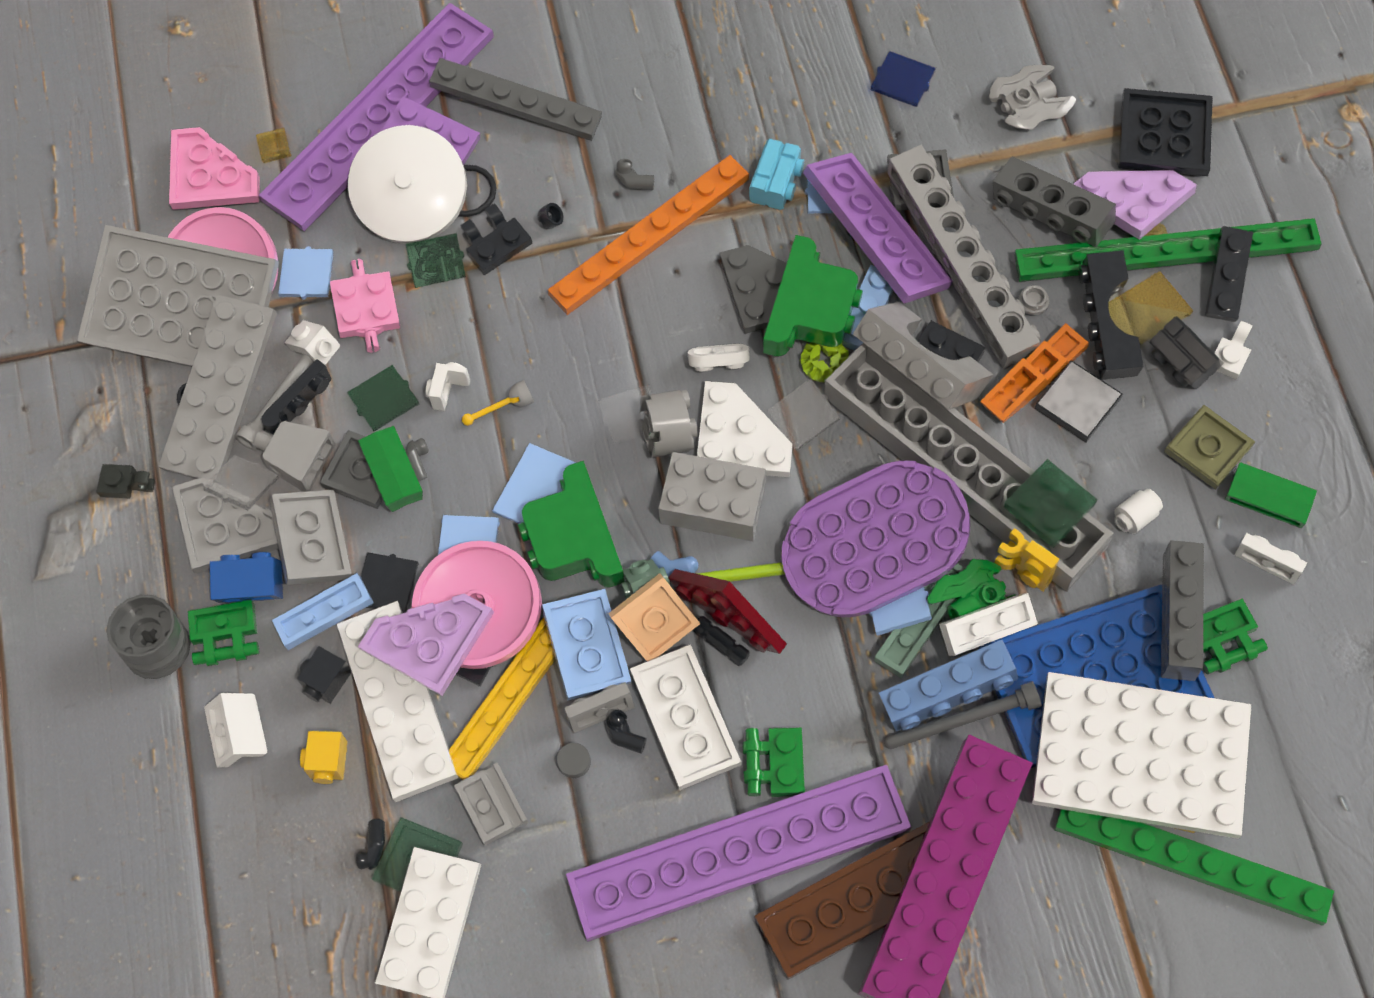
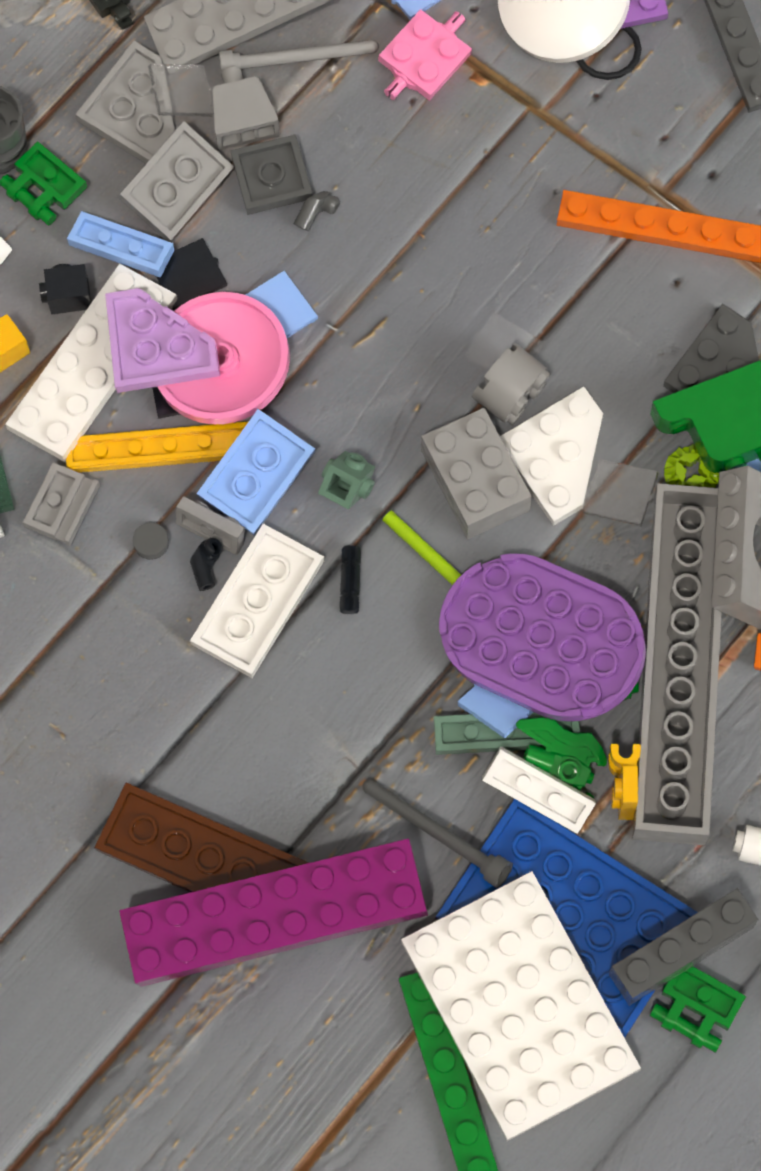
camera: 50 degrees right, 5 degrees up
blue brick [210,552,283,603] -> none
black plate [261,359,332,435] -> none
white bracket [285,320,340,365] -> none
clear green piece [347,365,419,432] -> none
green piece [358,426,423,512] -> none
clear green piece [406,233,466,288] -> none
white bracket [426,362,470,411] -> none
black plate [460,203,532,276] -> none
hinge [462,380,534,426] -> none
light blue piece [492,443,576,523] -> none
green brick [518,460,625,587] -> none
black hinge [537,203,564,228] -> none
medium lavender plate [566,764,911,942] -> none
light nougat plate [608,573,700,661] -> none
dark grey arm [615,159,654,190] -> none
medium blue arm [651,551,699,577] -> none
dark red plate [668,569,787,654] -> none
white plate [688,344,750,372] -> none
green plate [742,727,805,797] -> none
medium blue brick [879,639,1018,732] -> none
clear green plate [1004,459,1098,548] -> none

